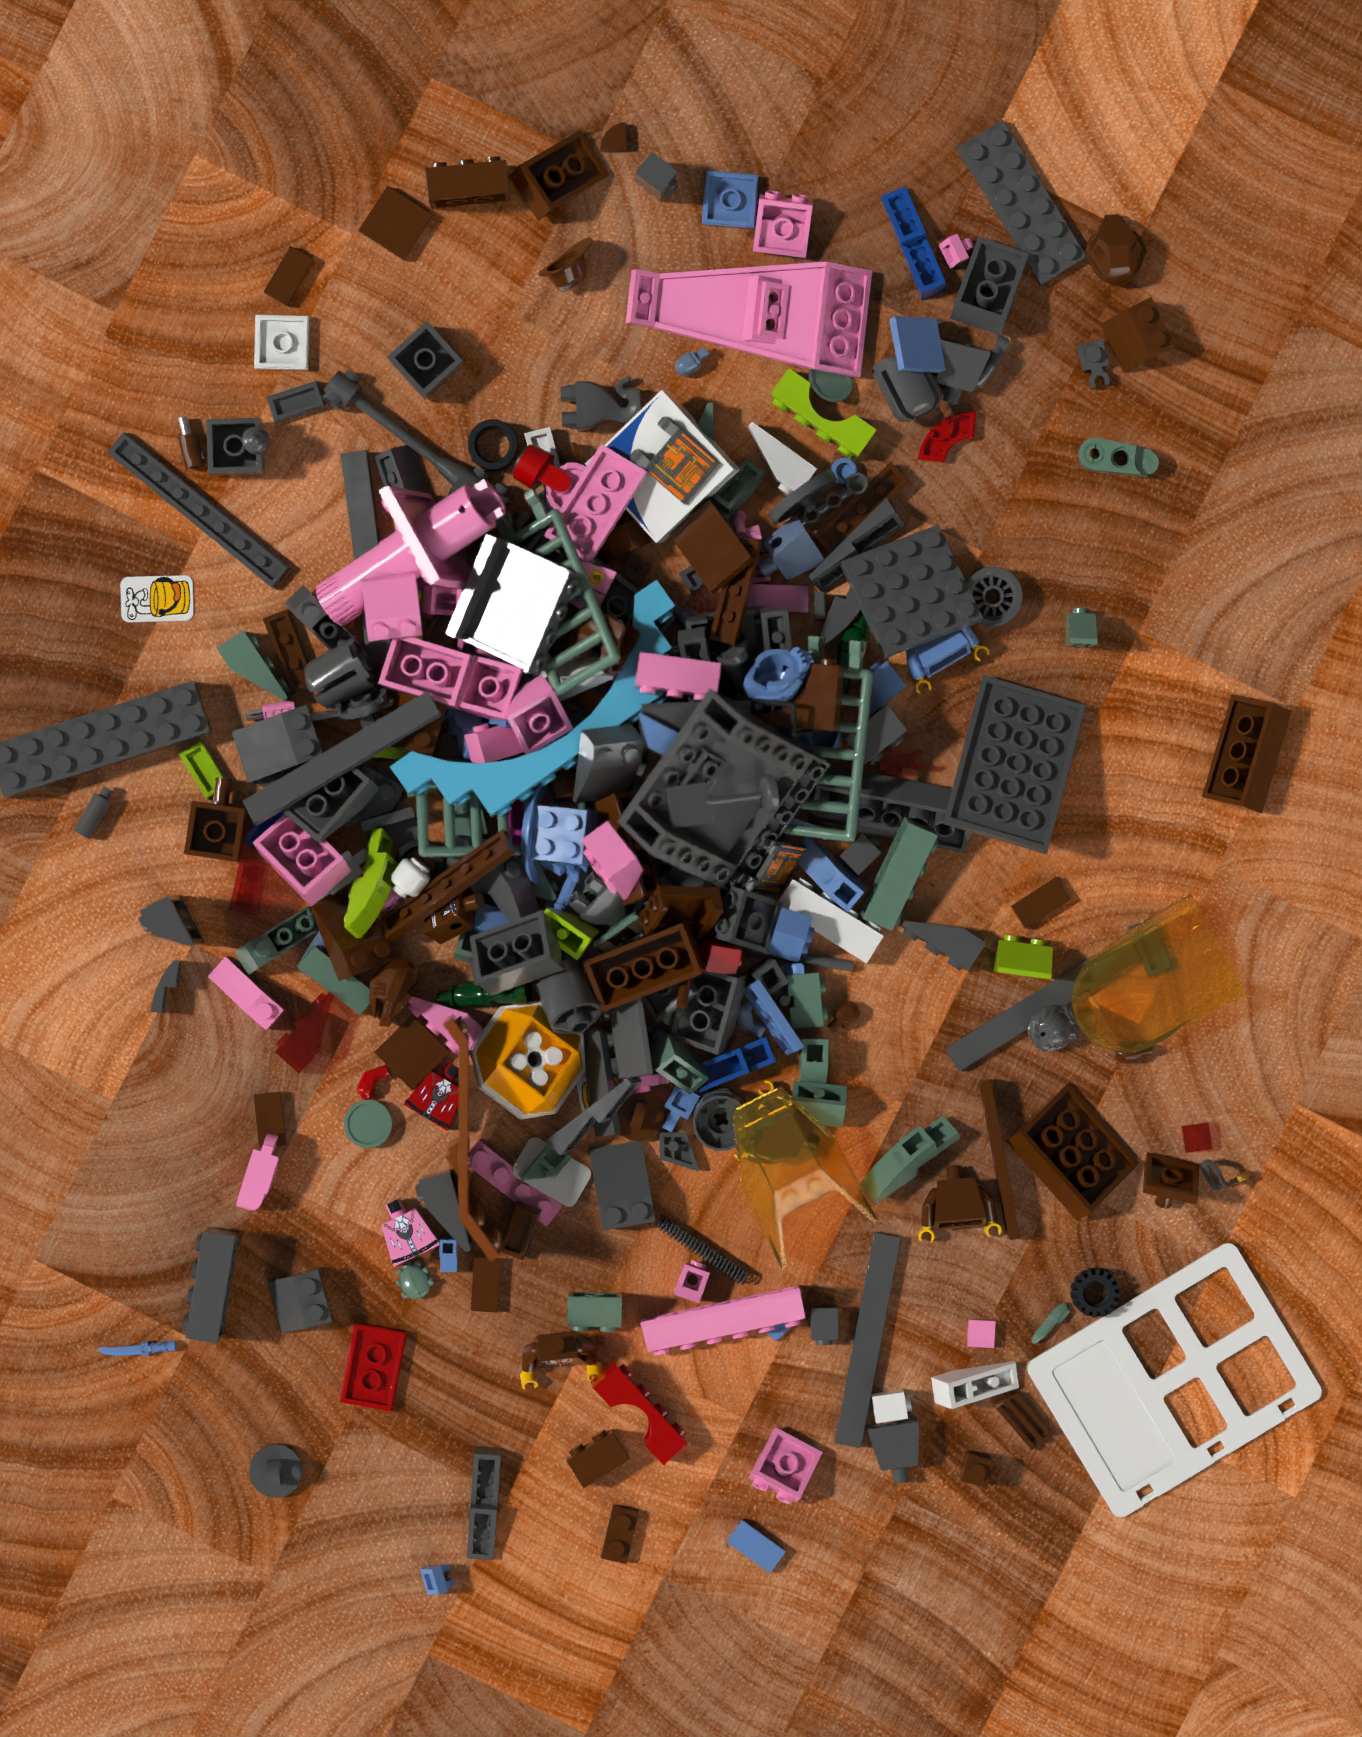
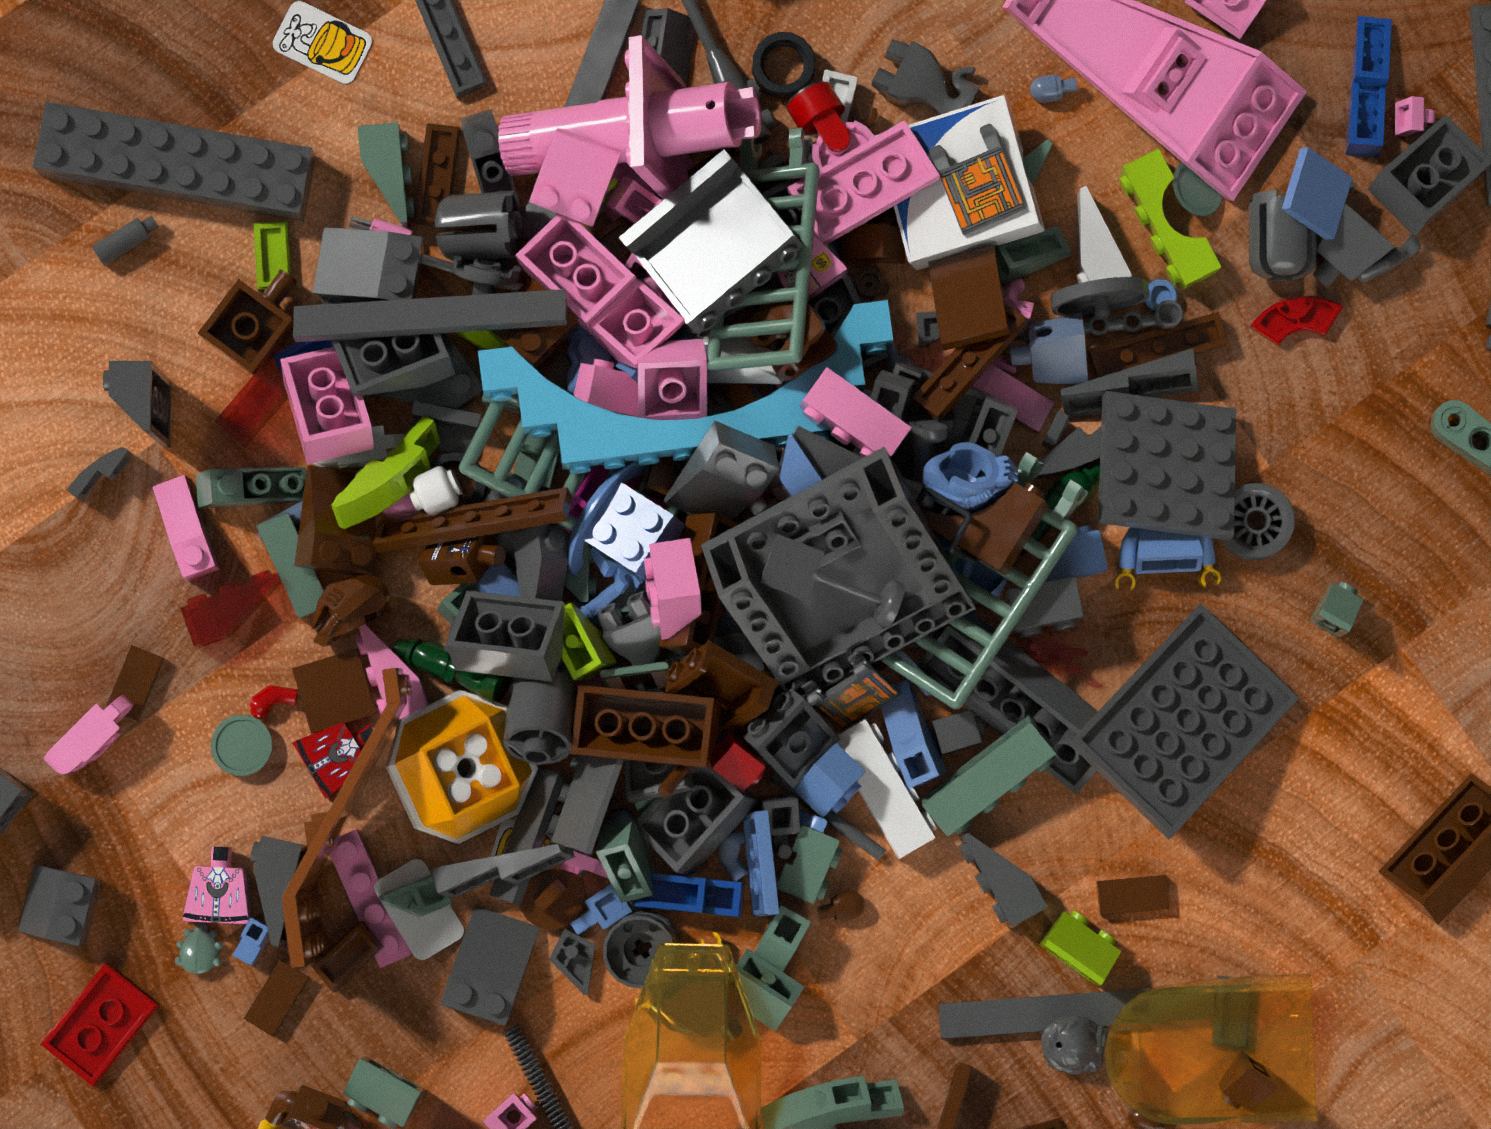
camera: 25 degrees right, 5 degrees down
none -> reddish brown slope [1218,1051,1278,1111]

